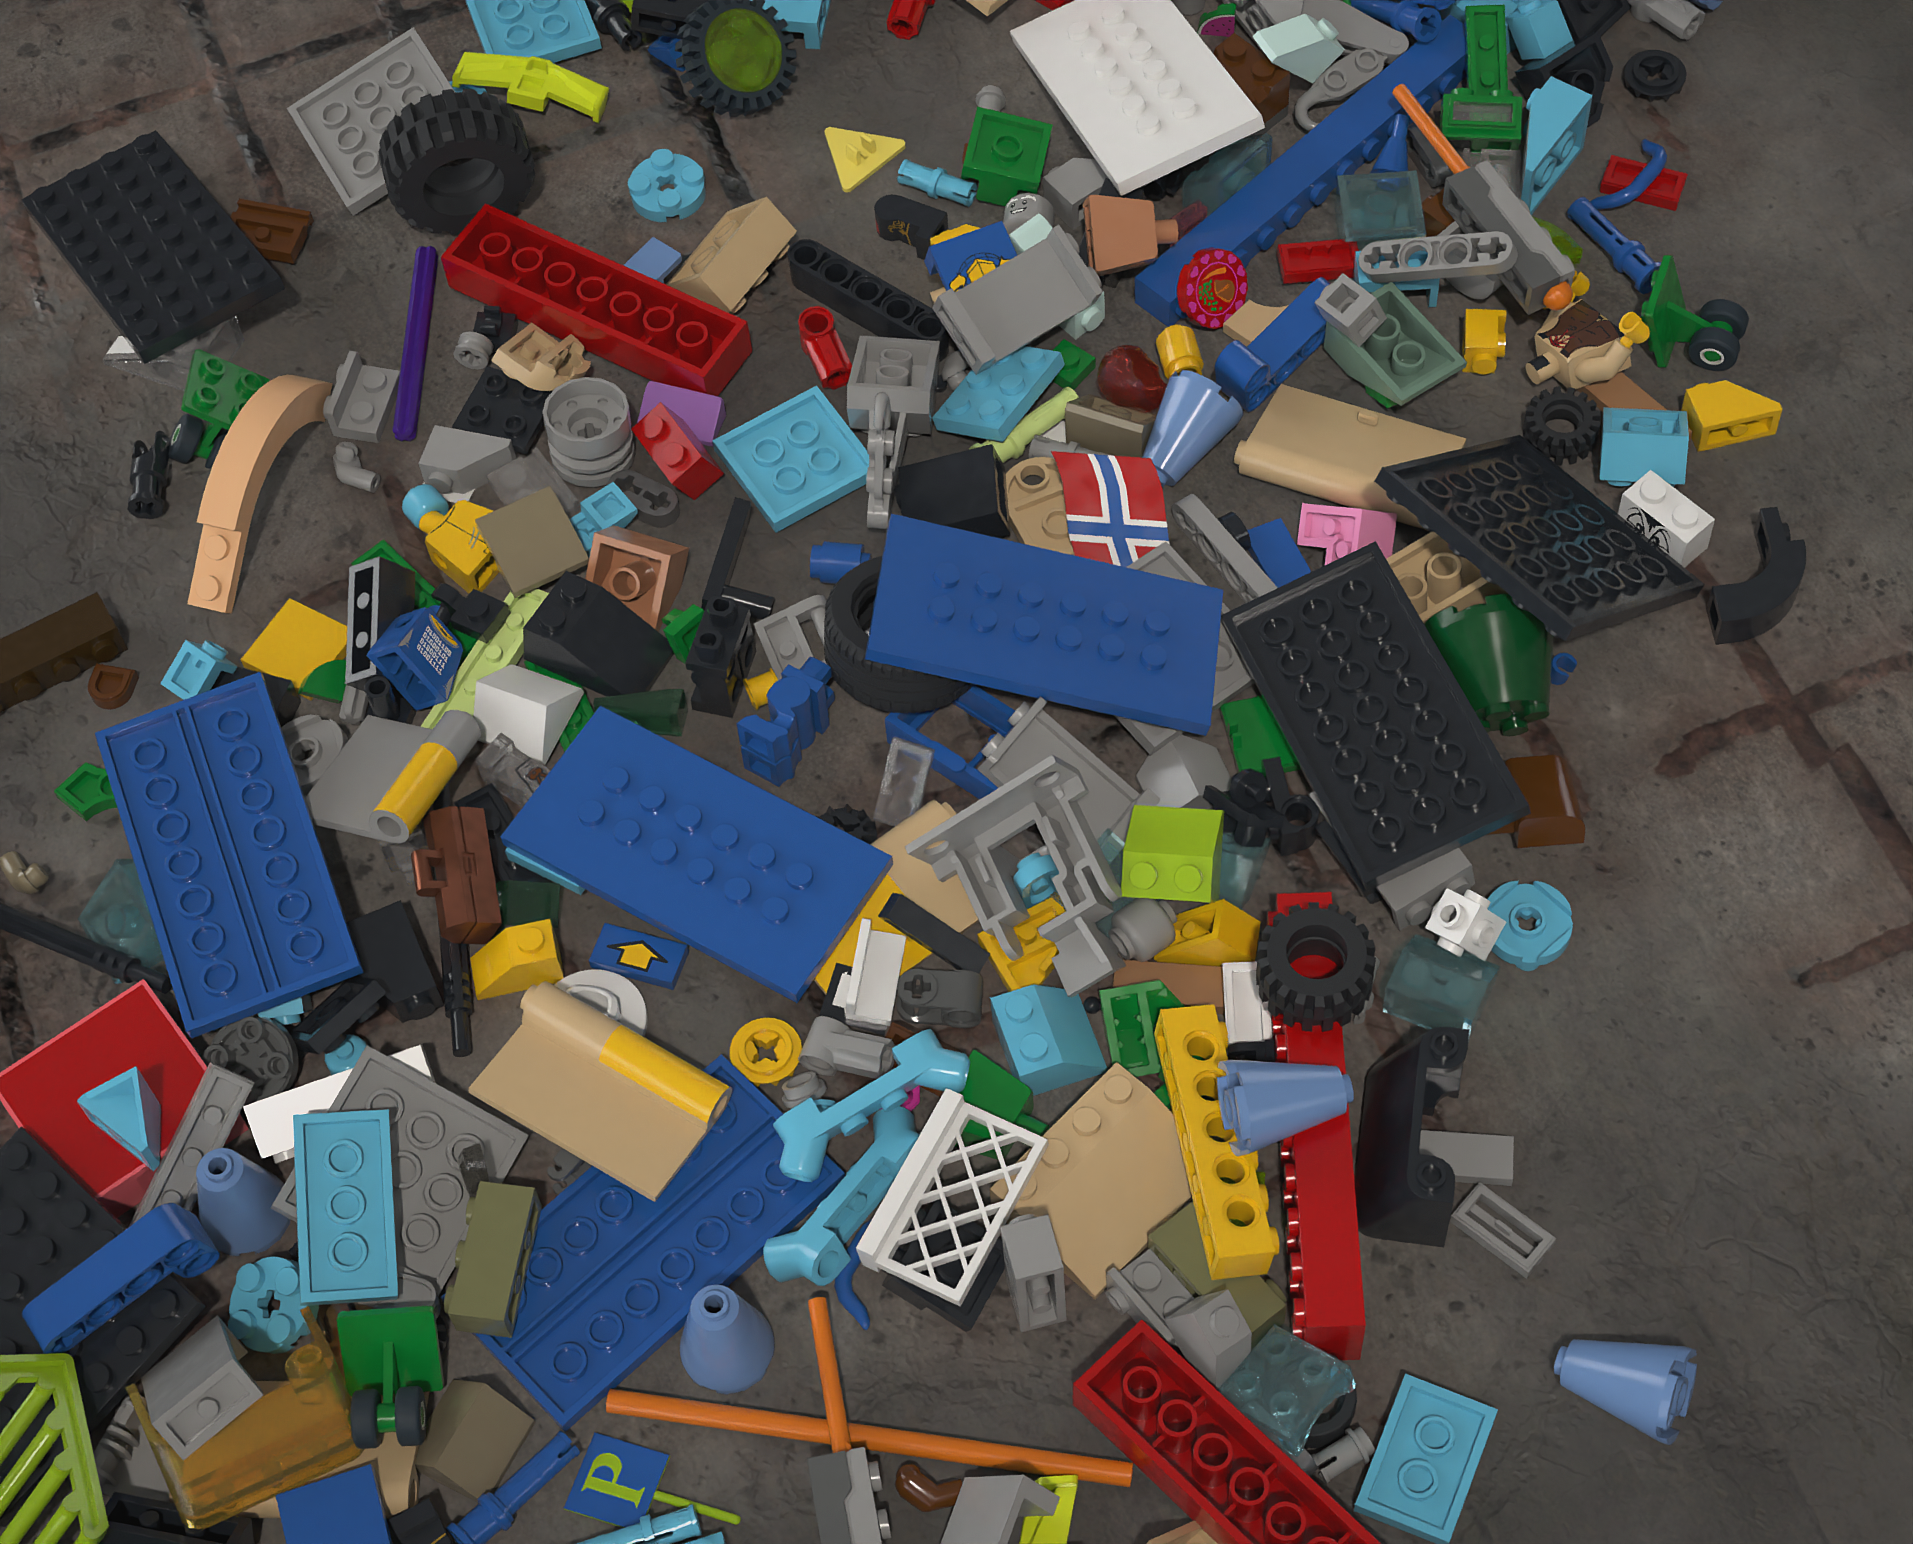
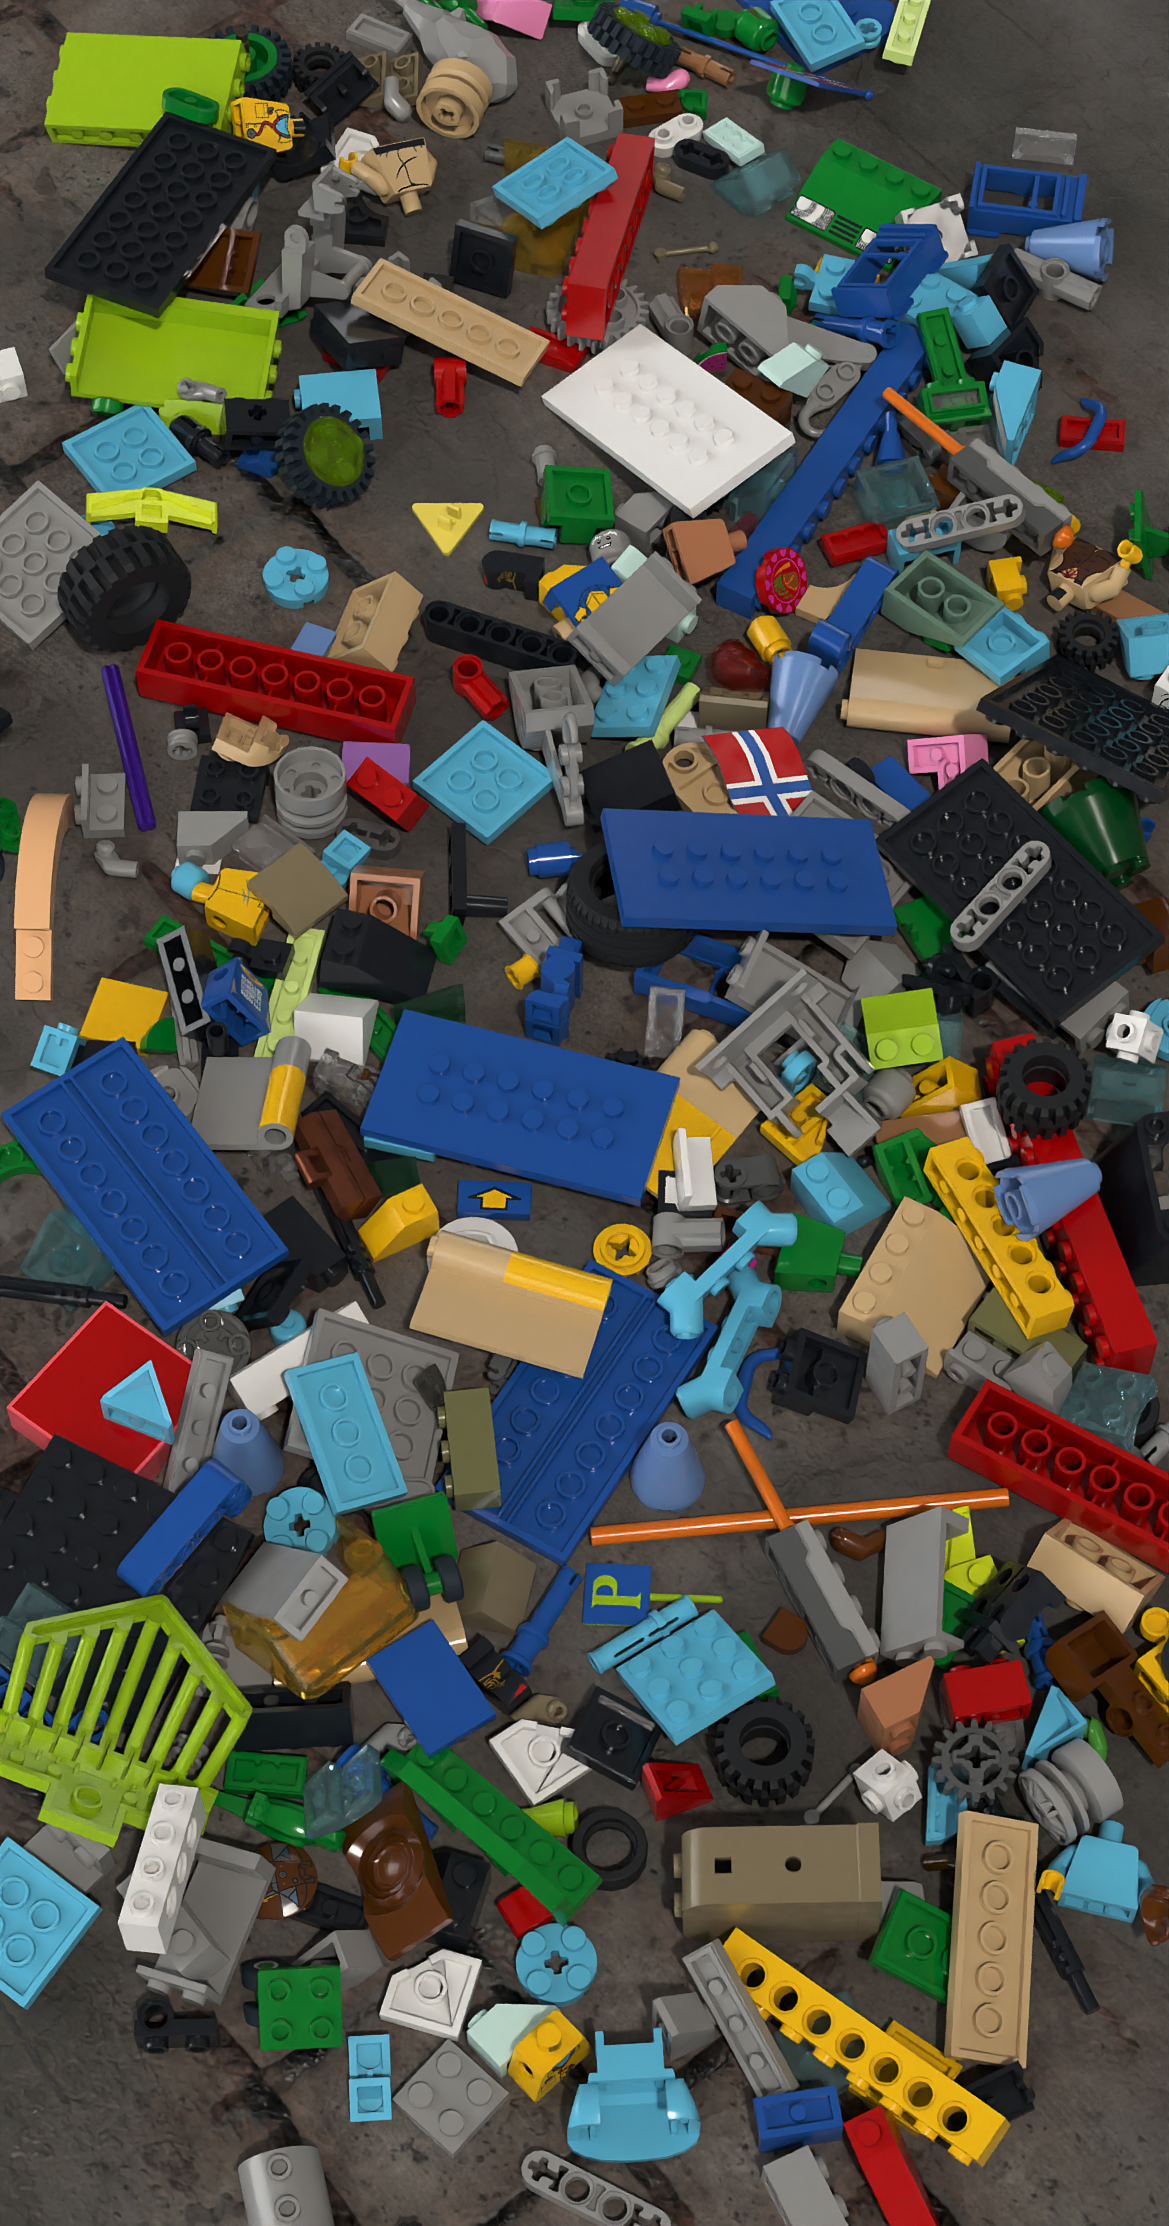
camera: 20 degrees left, 0 degrees up
black hips [685,595,756,718] -> none
white fence [856,1088,1049,1307] -> none
black piece [878,893,990,974] -> none
light grey brick [1314,273,1387,347] -> none
blue pin [1567,197,1661,294] -> none
black gear [1623,50,1687,102] -> none
none -> light grey beam [950,841,1052,952]
none -> medium azure plate [954,606,1050,686]

